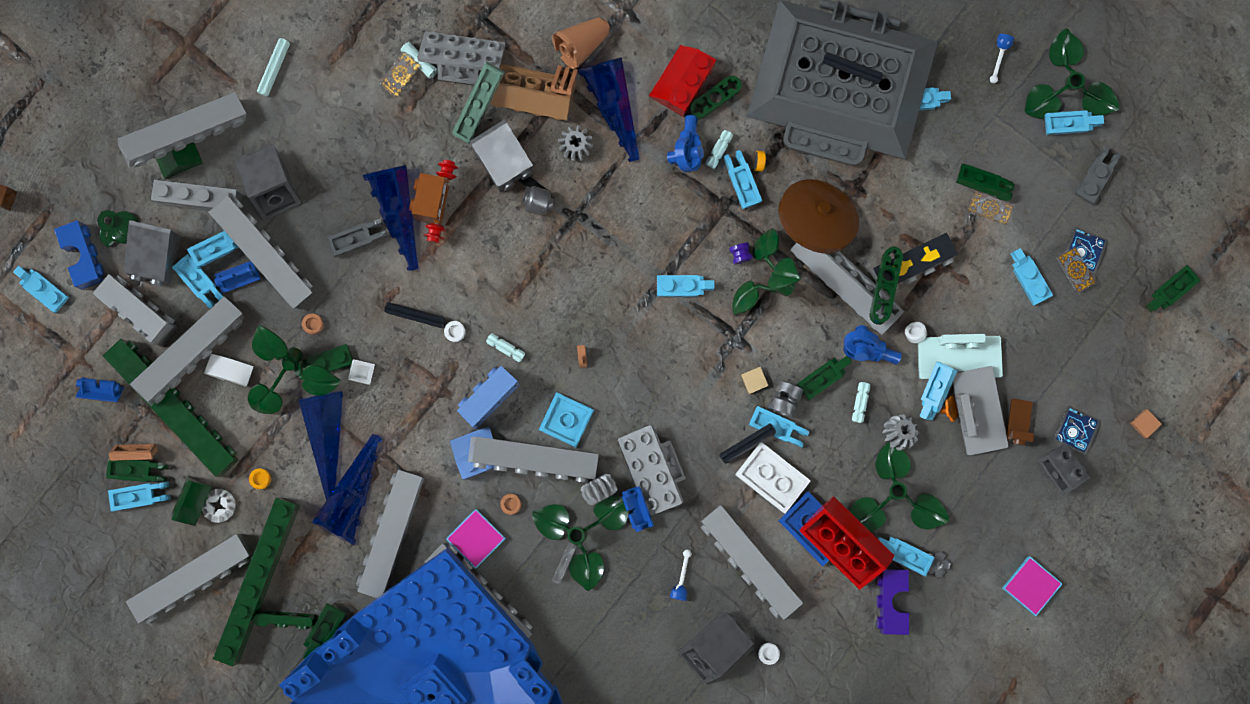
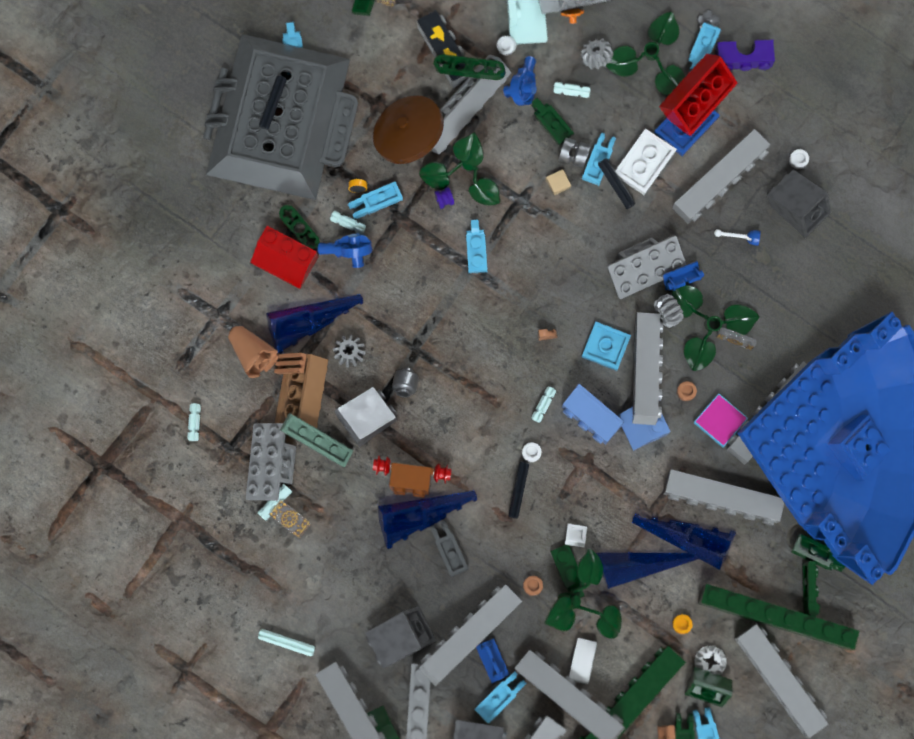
camera: 90 degrees left, 5 degrees down
medium azure hinge [187,231,239,269] -> none
medium azure hinge [920,361,958,421] -> none

